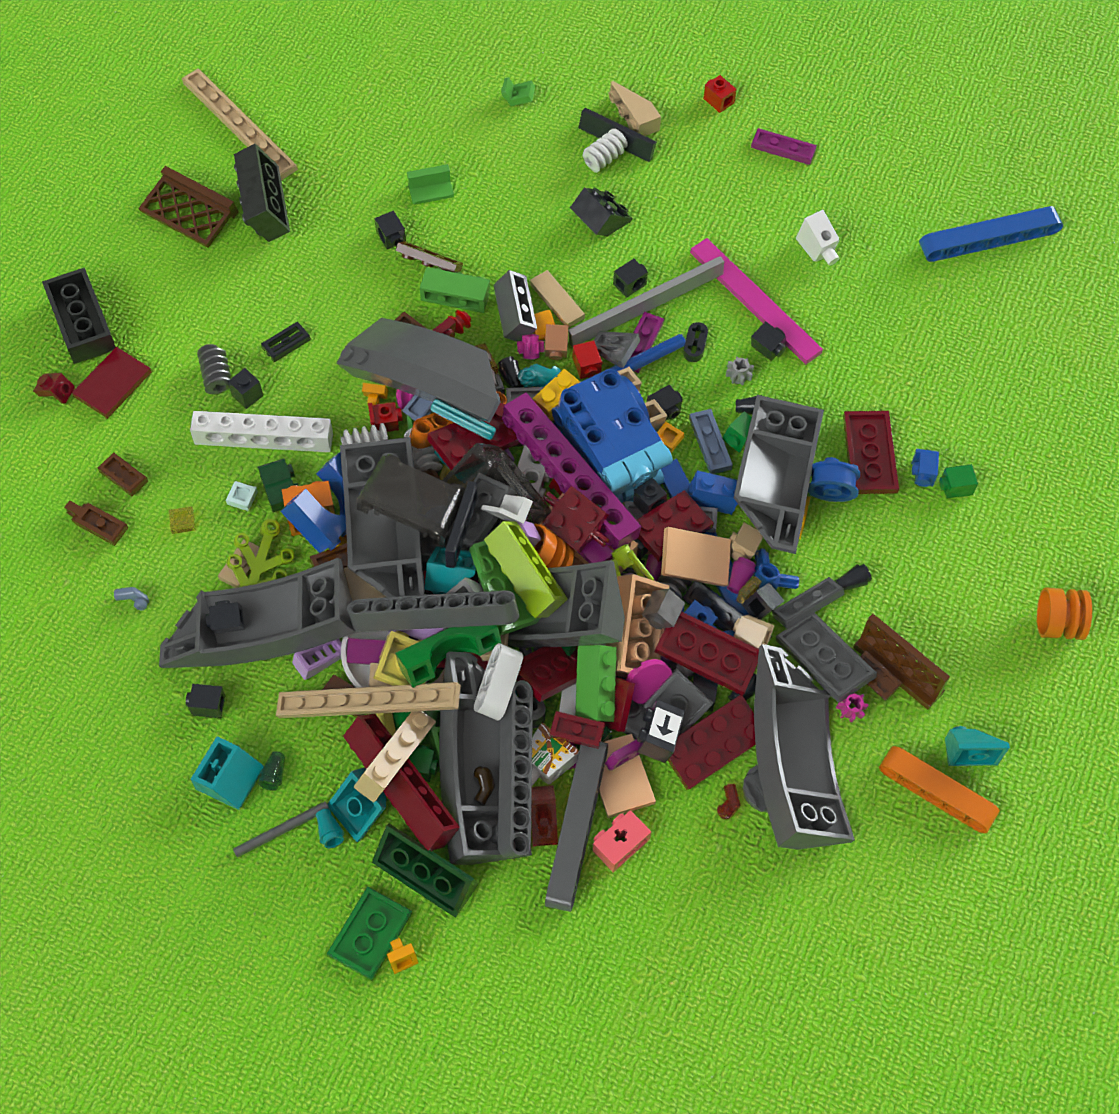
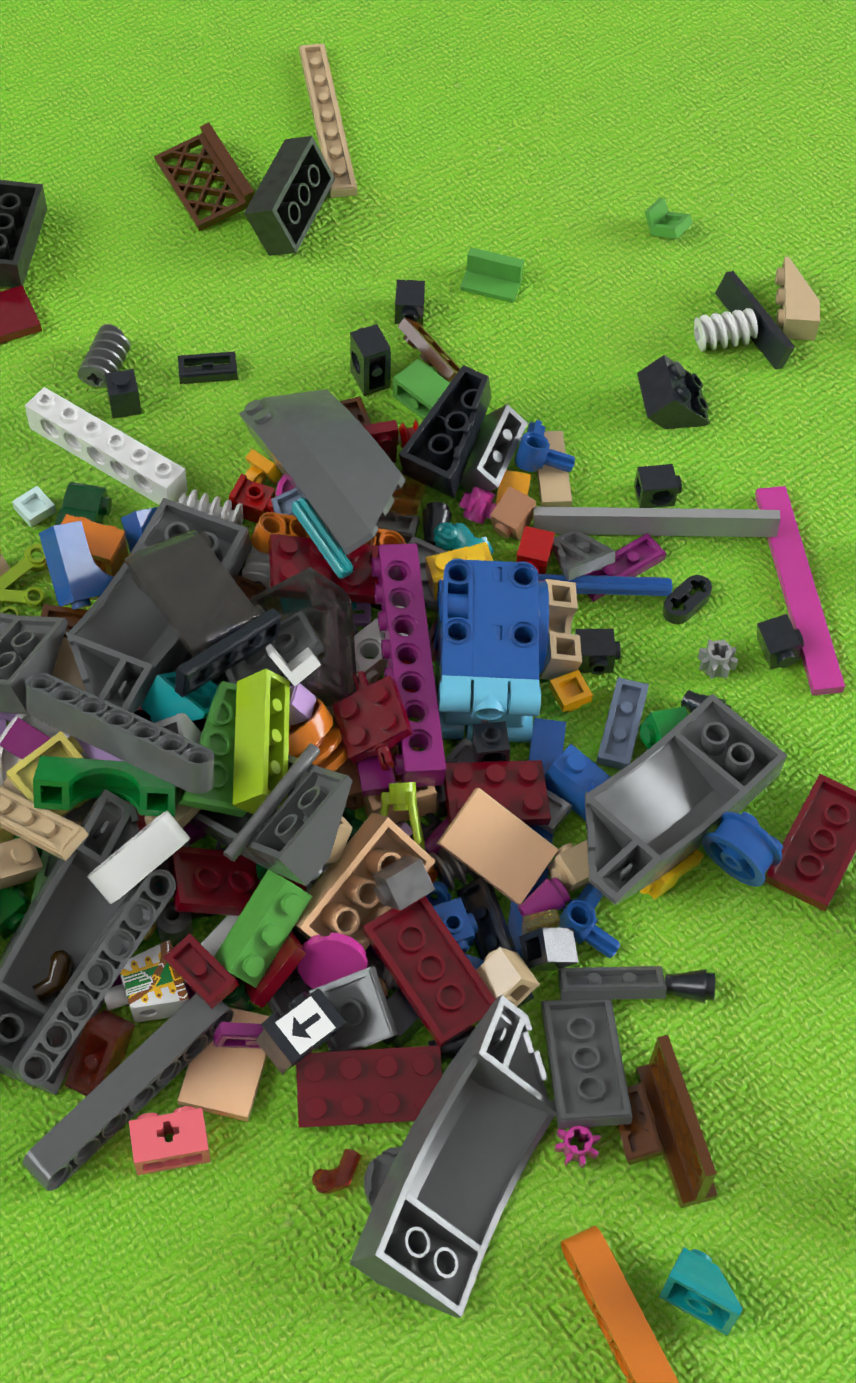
camera: 30 degrees right, 5 degrees down
none -> flat silver bar [223,743,321,862]
none -> black brick [350,324,391,396]
none -> black wedge [399,365,492,498]
none -> blue axle [514,420,575,472]

